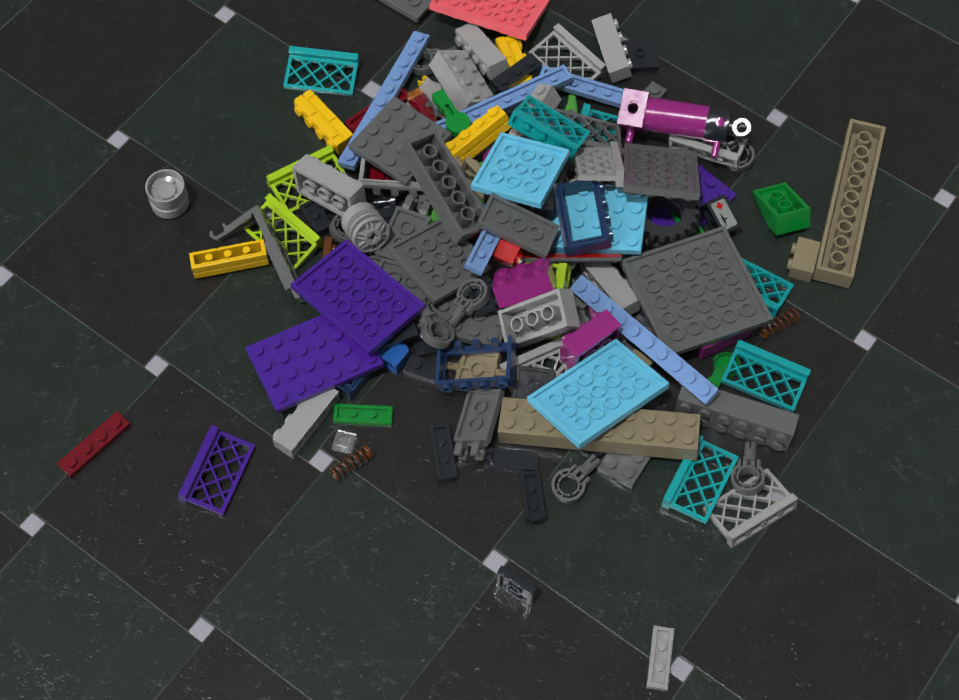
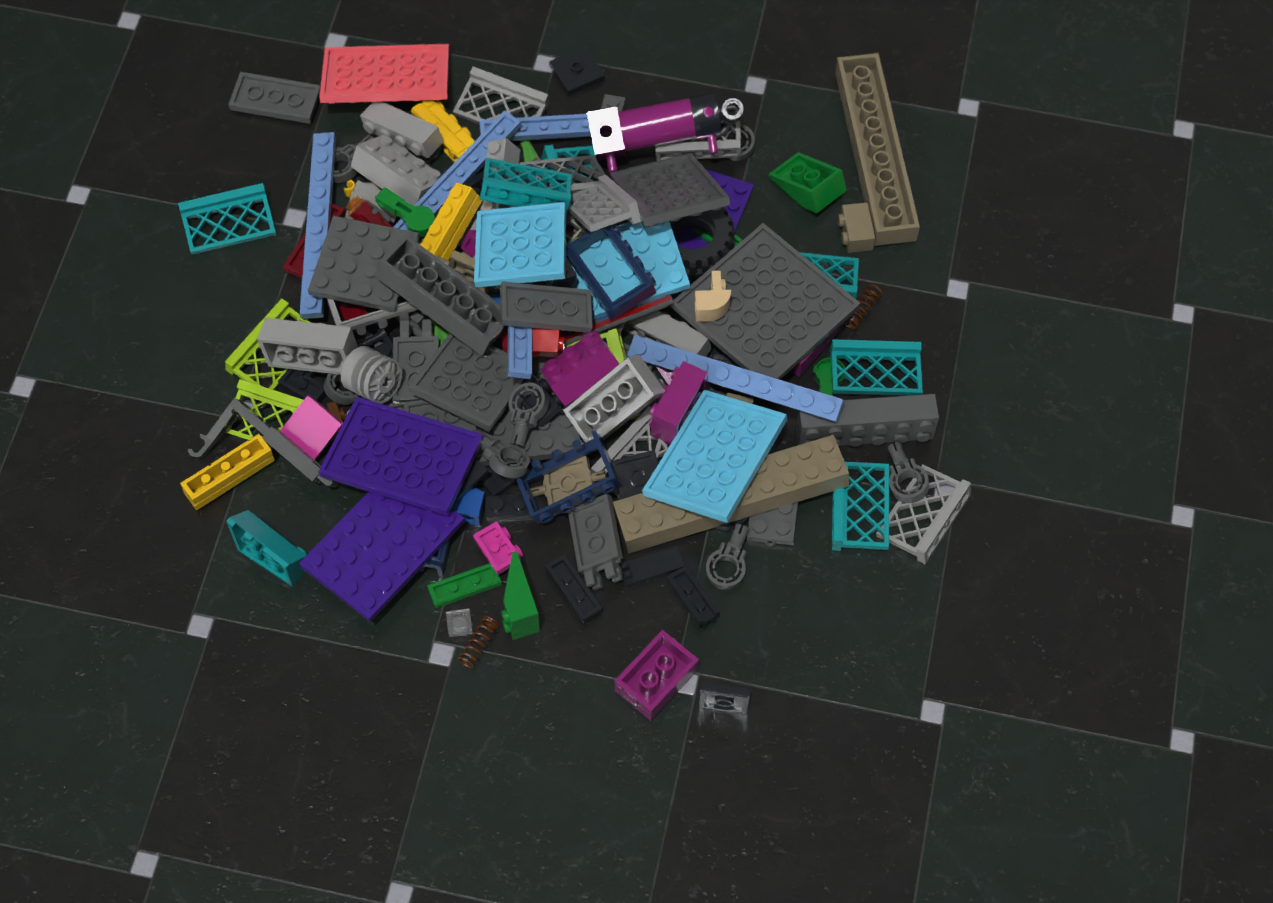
camera: 25 degrees left, 0 degrees up
dark red plate [57,411,131,479] -> none
light grey wheel [145,169,189,219] -> none
dark purple fence [178,425,255,516] -> none
light grey brick [273,389,340,459] -> none
yellow brick [294,89,353,155] -> none
black plate [491,53,542,93] -> none
light grey brick [591,13,633,83] -> none
light grey tile [646,625,674,691] -> none
brick [700,194,741,234] -> none
none -> teal wedge [226,510,307,587]
none -> dark pink tile [280,395,343,460]
none -> dark pink bracket [473,521,523,575]
none -> green slope [501,551,540,640]
none -> magenta brick [615,630,699,721]
none -> tan brick [694,271,731,322]

